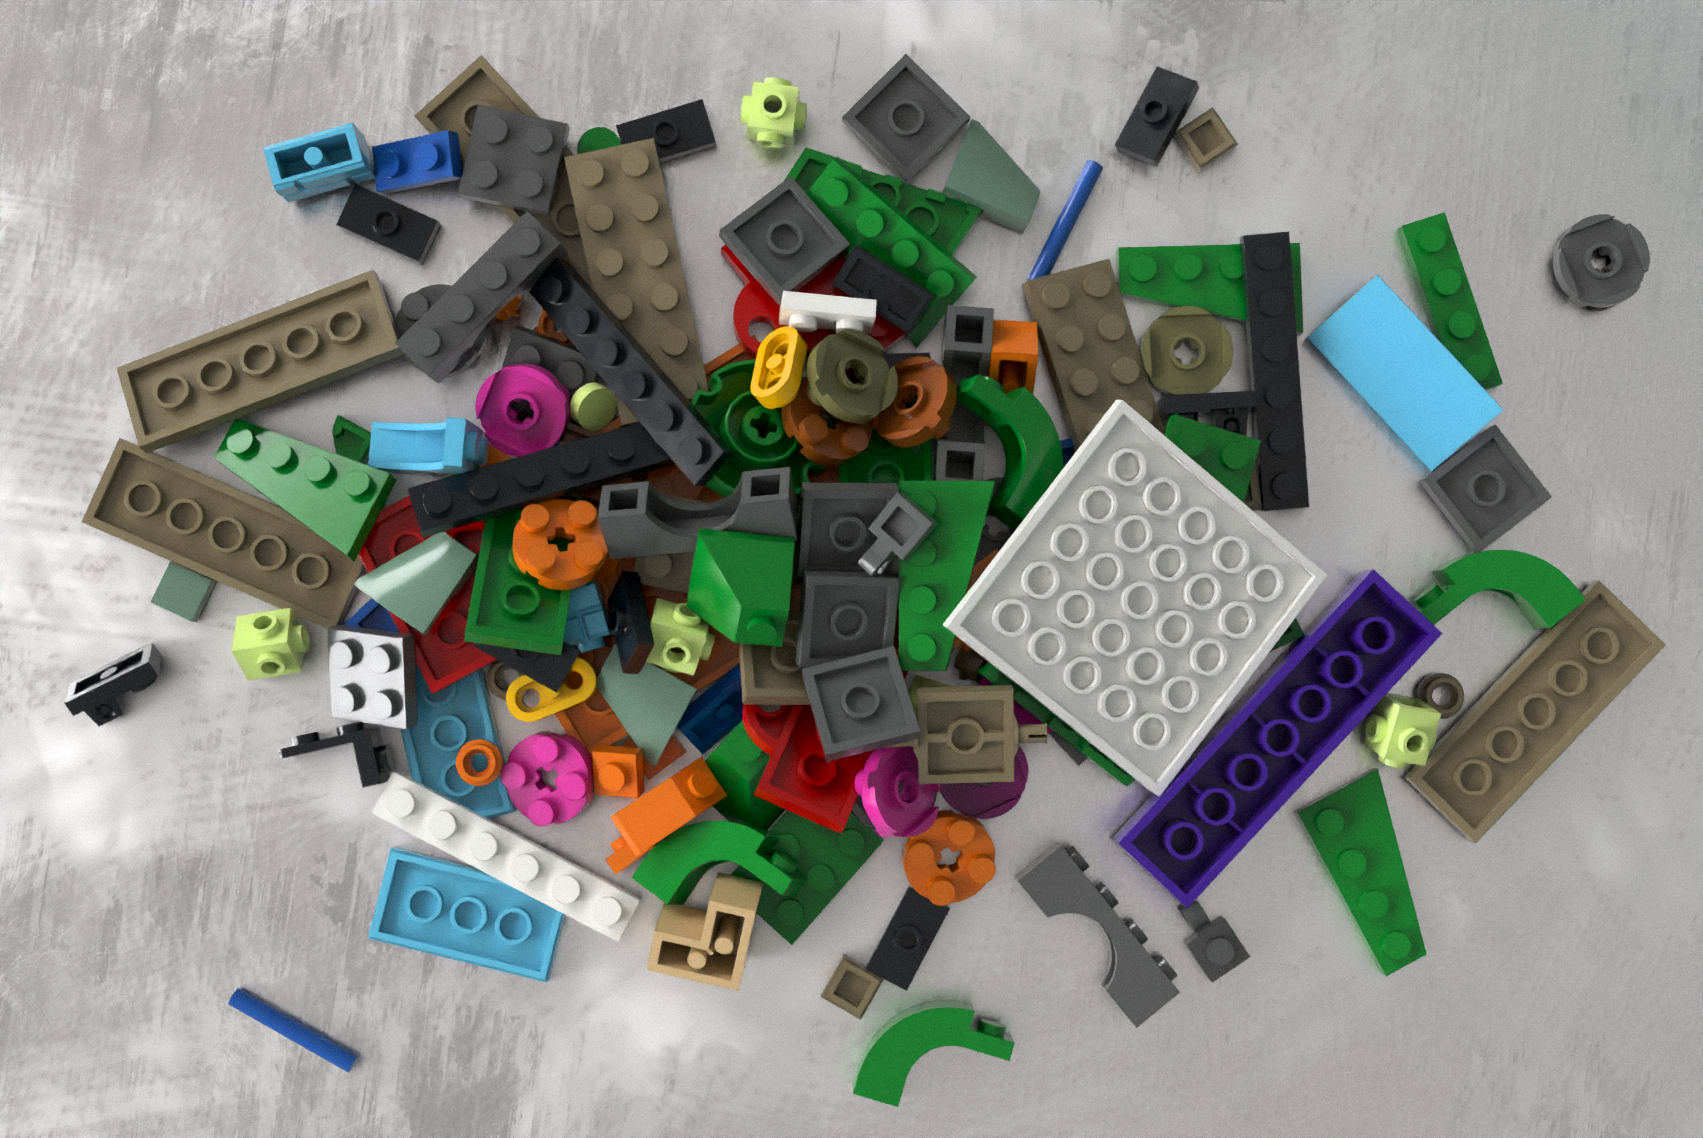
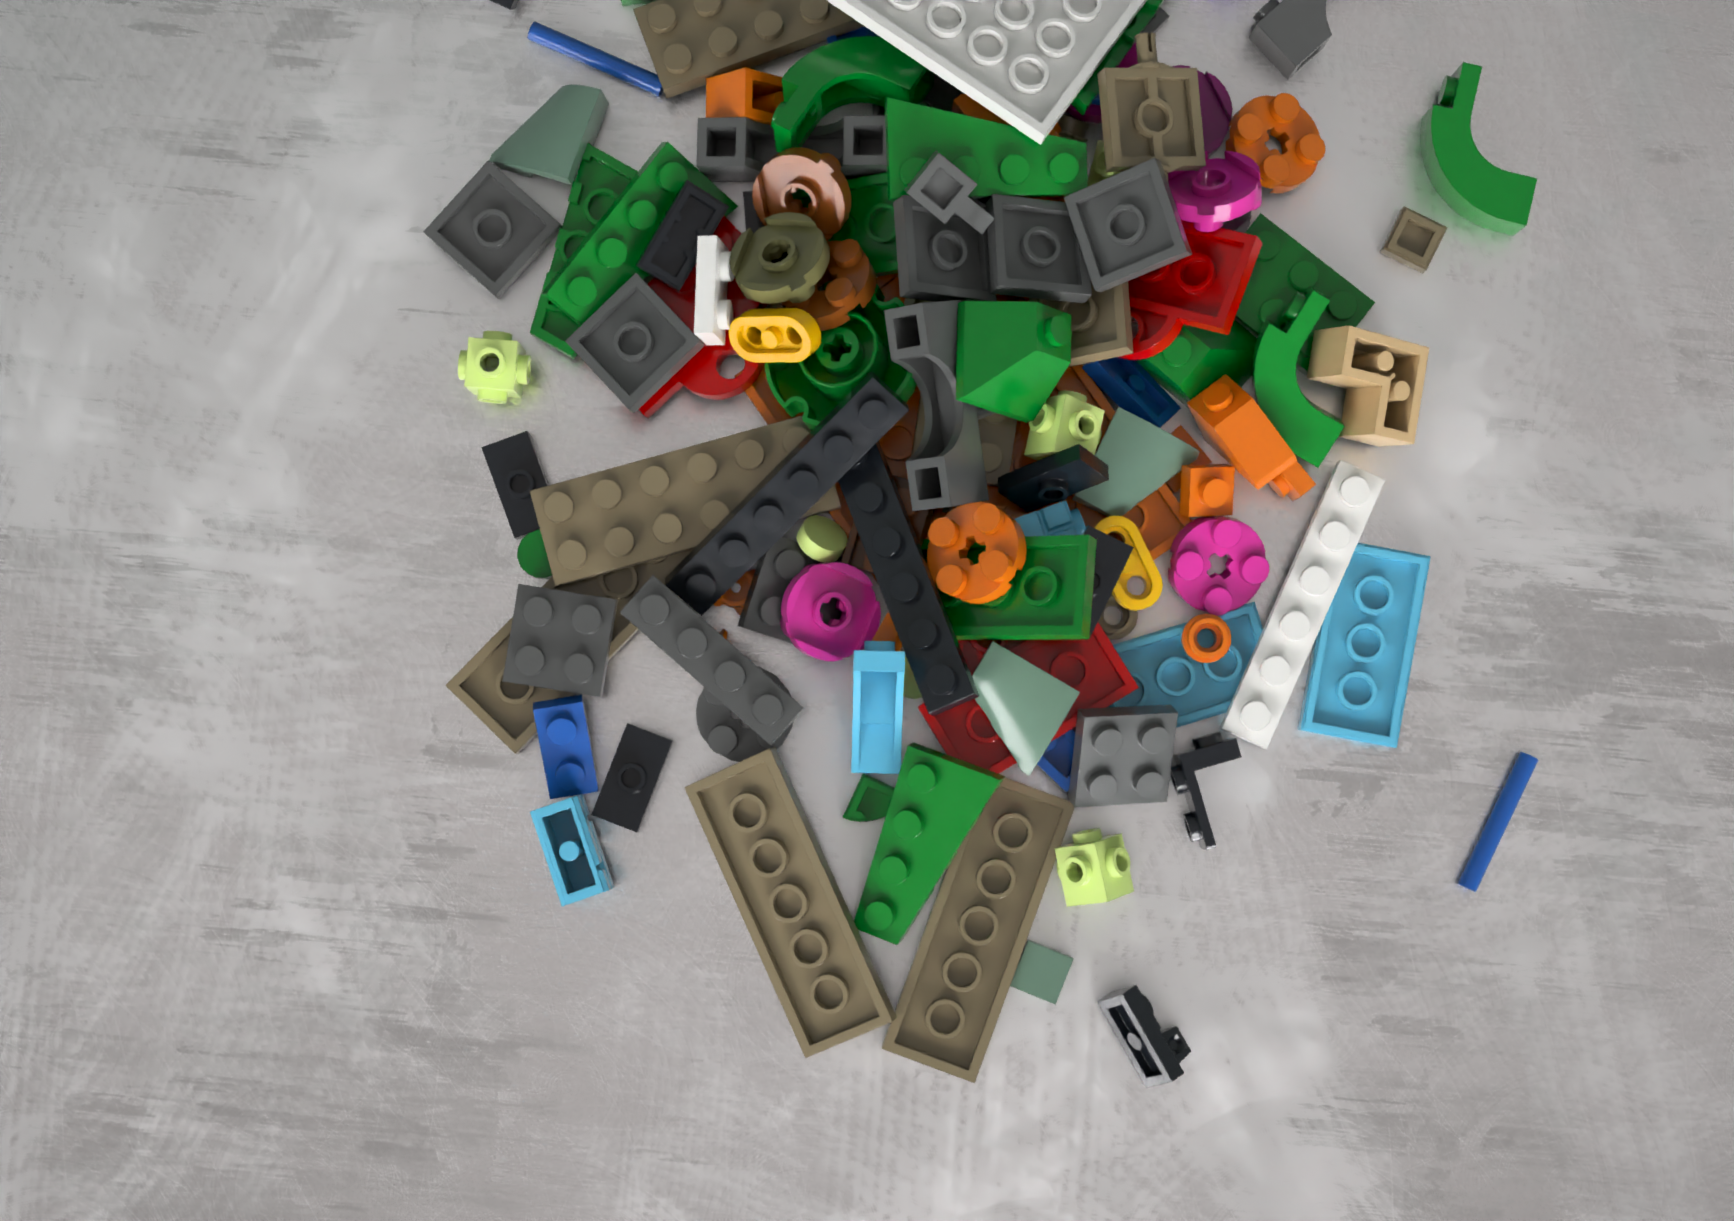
camera: 90 degrees left, 0 degrees up
black plate [866,886,950,991] -> none

